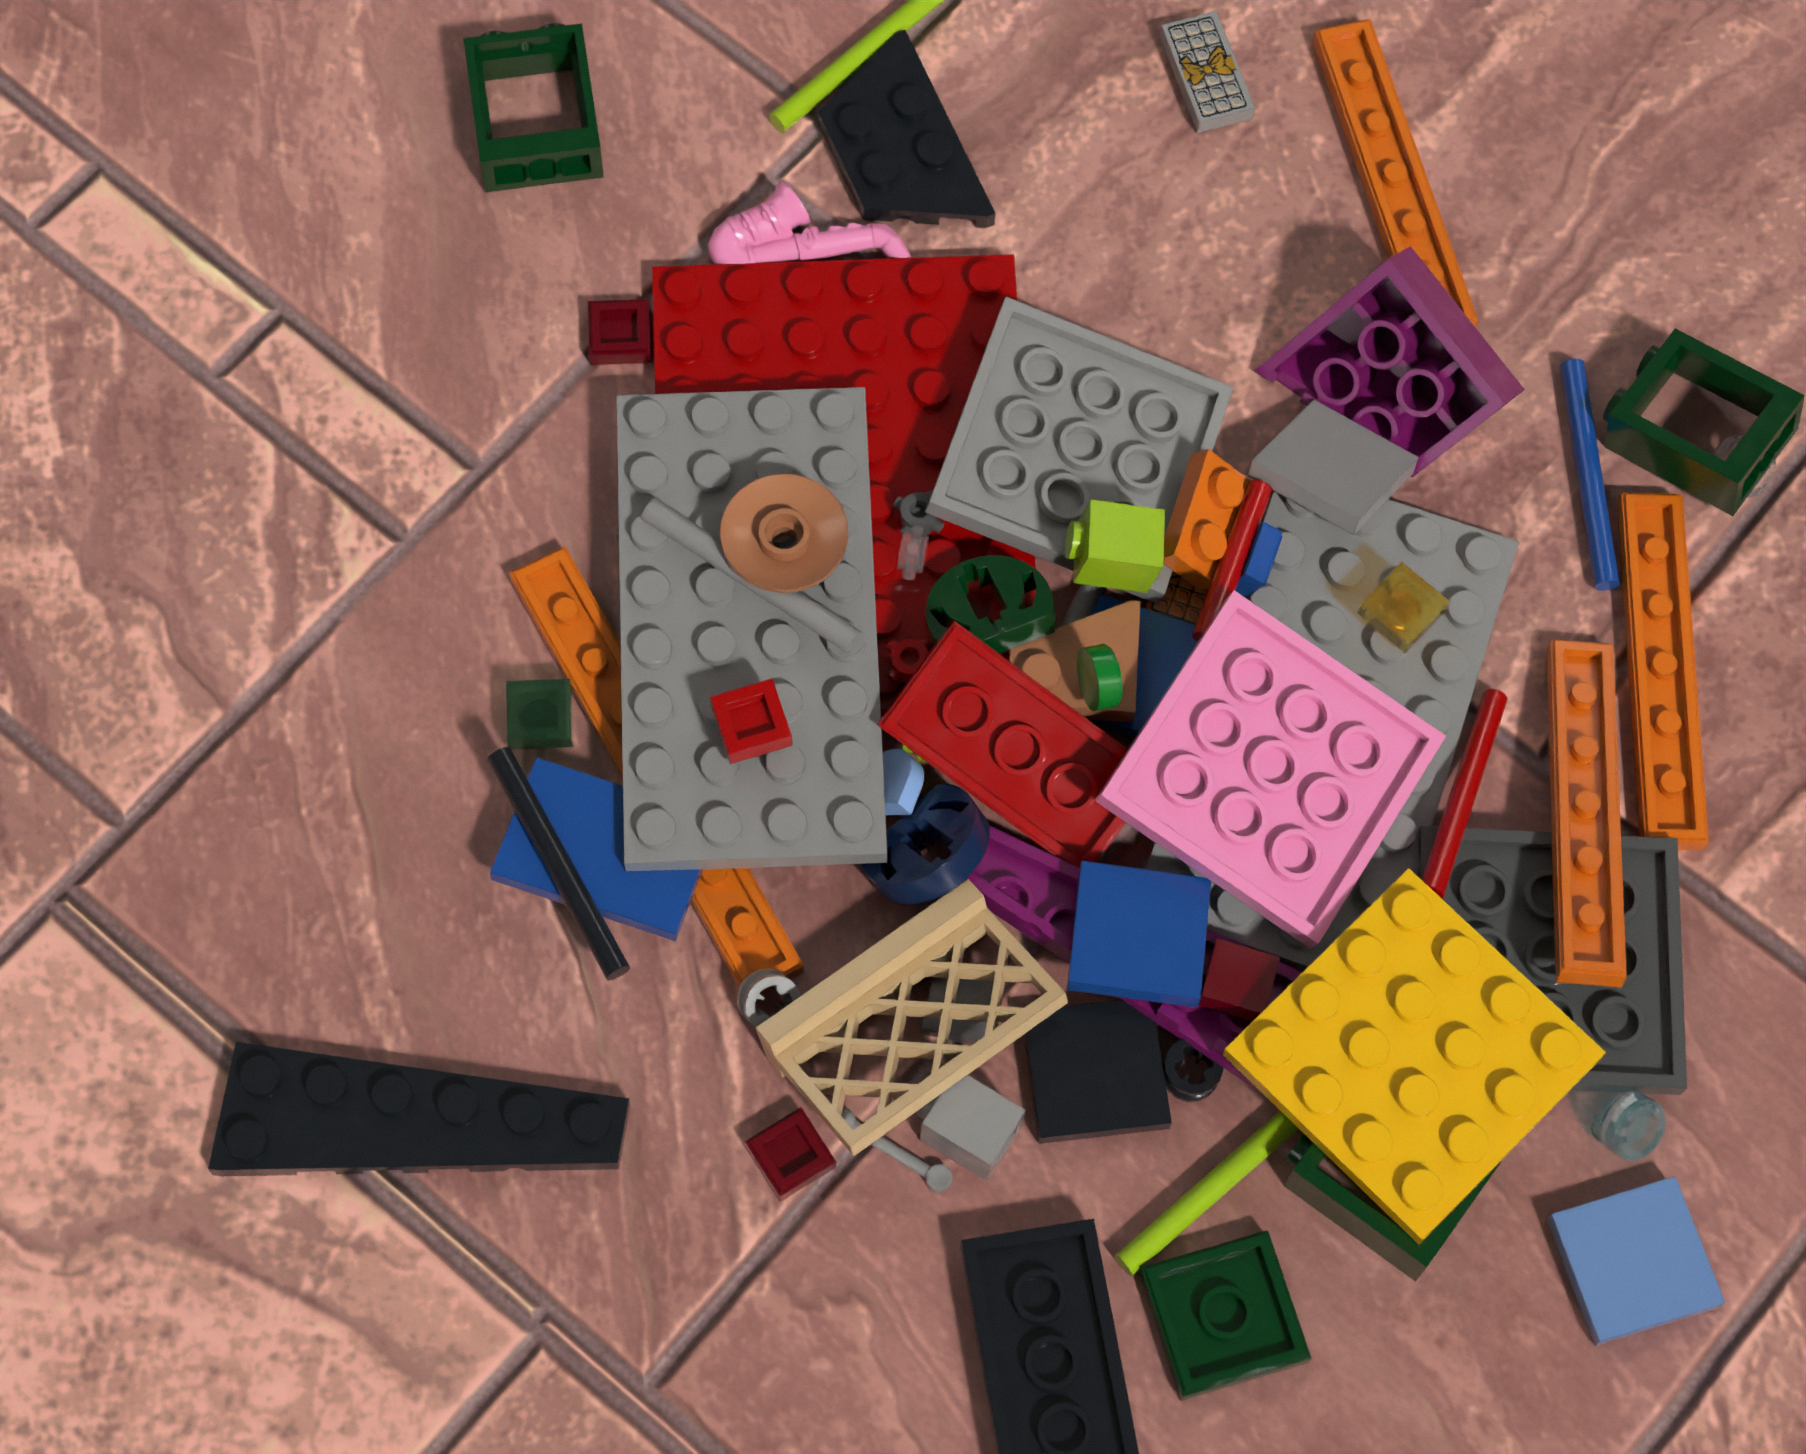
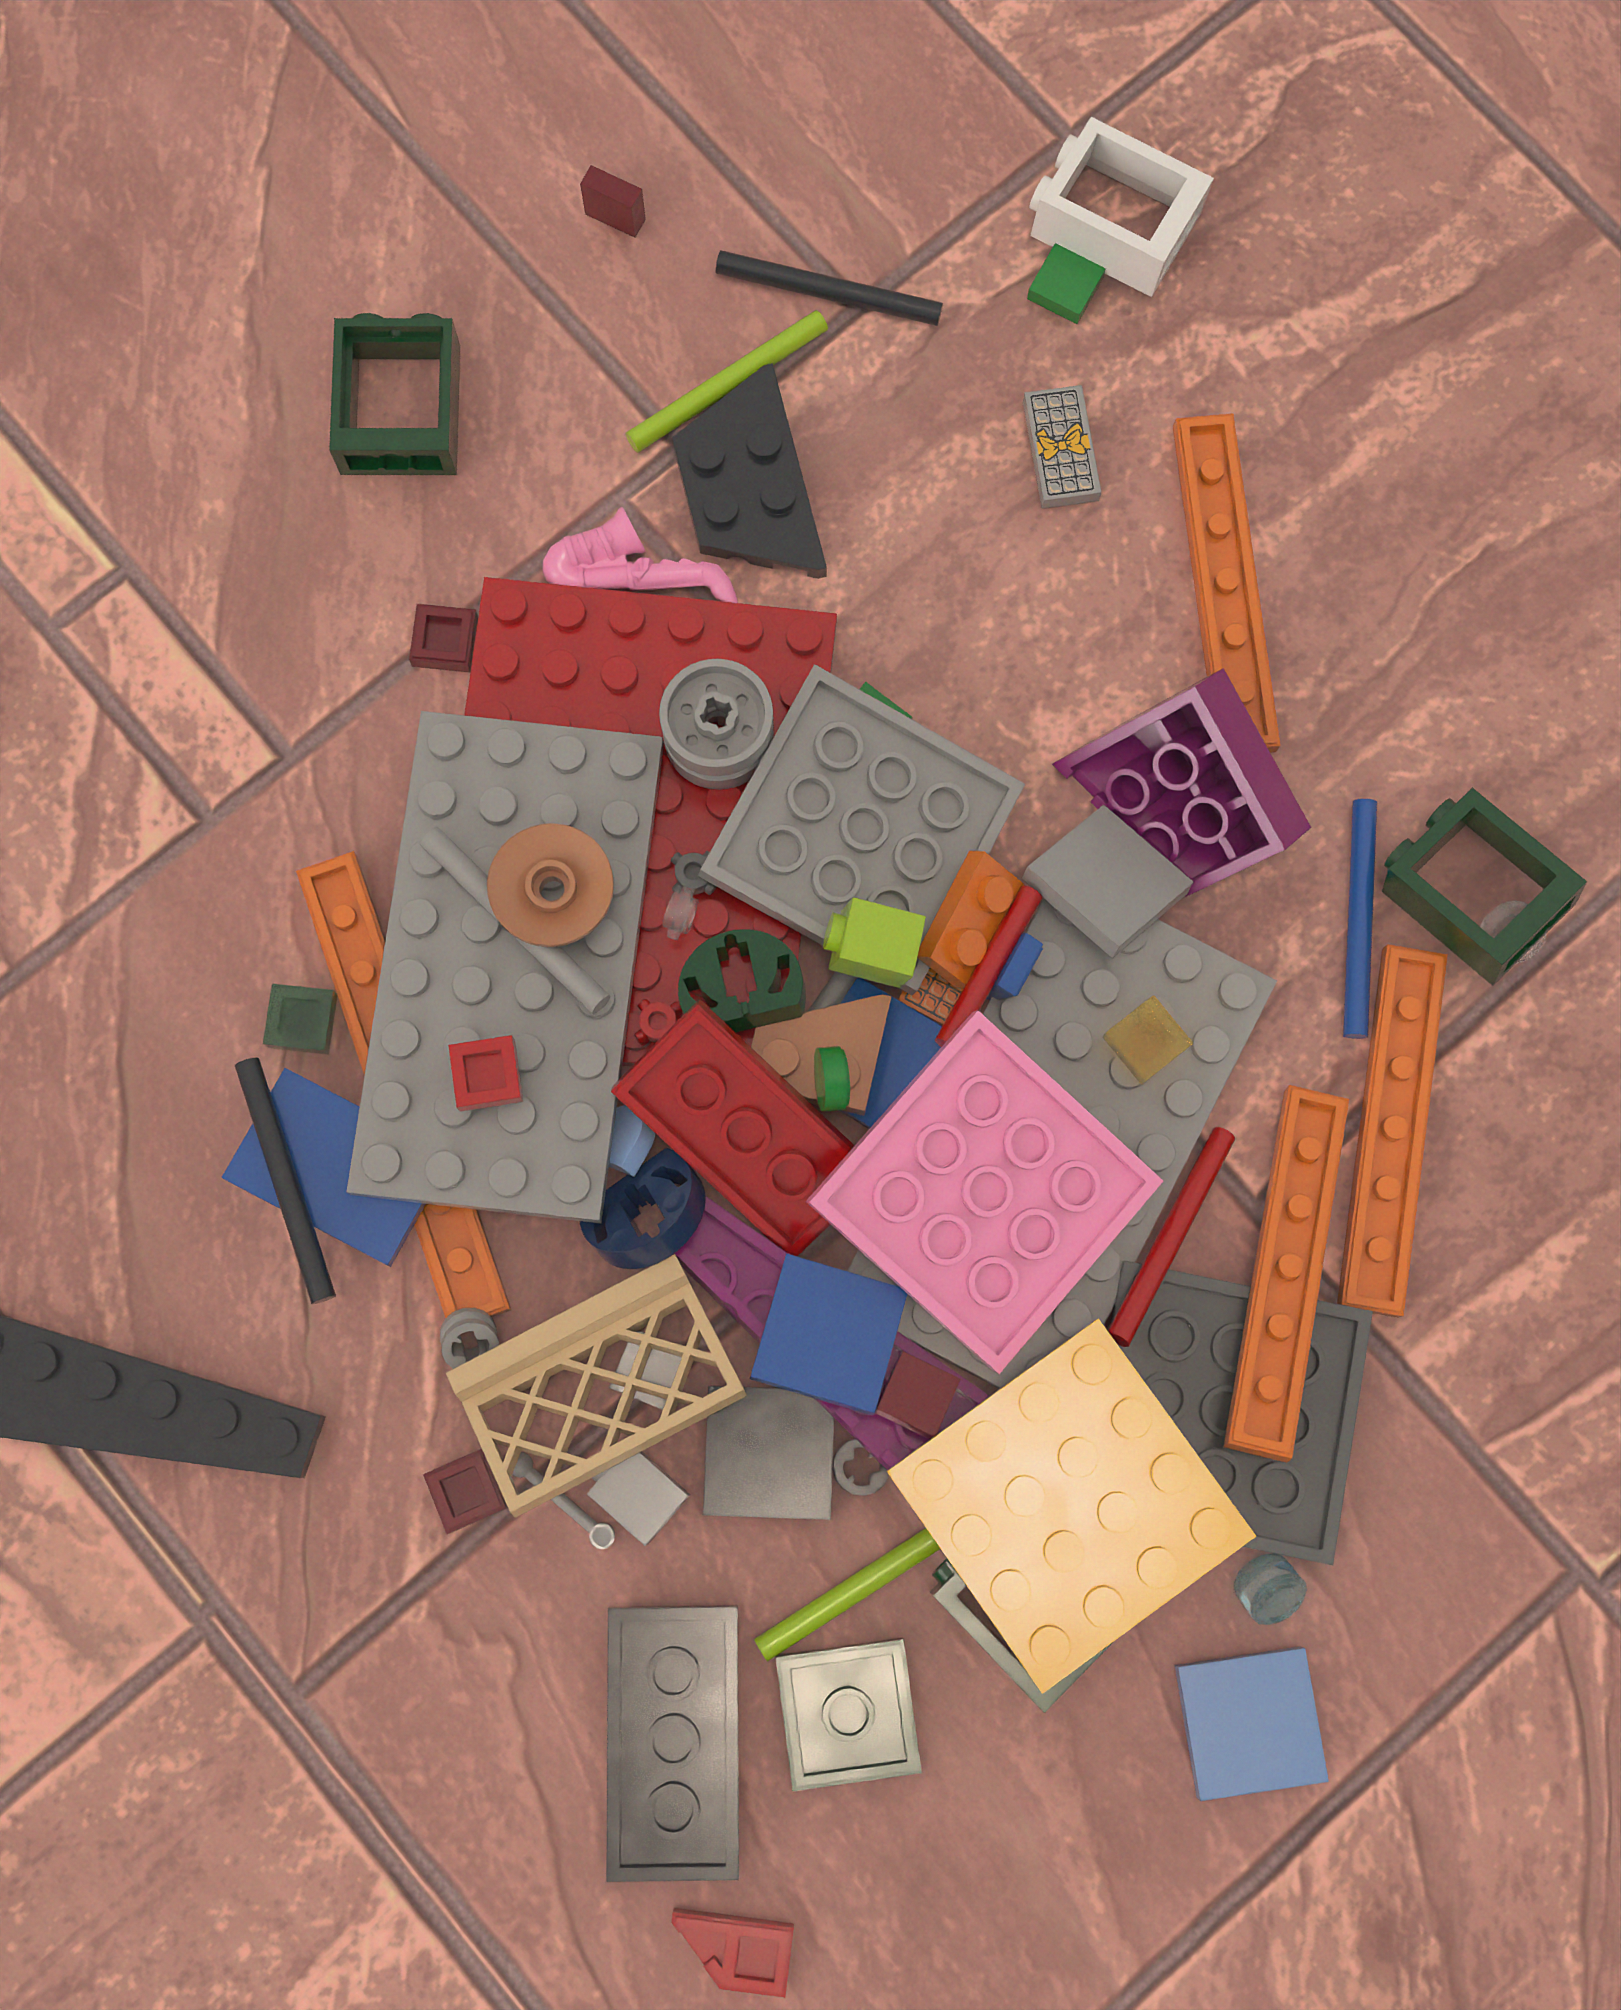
camera: 10 degrees right, 10 degrees up
none -> light grey wheel [659,659,774,790]

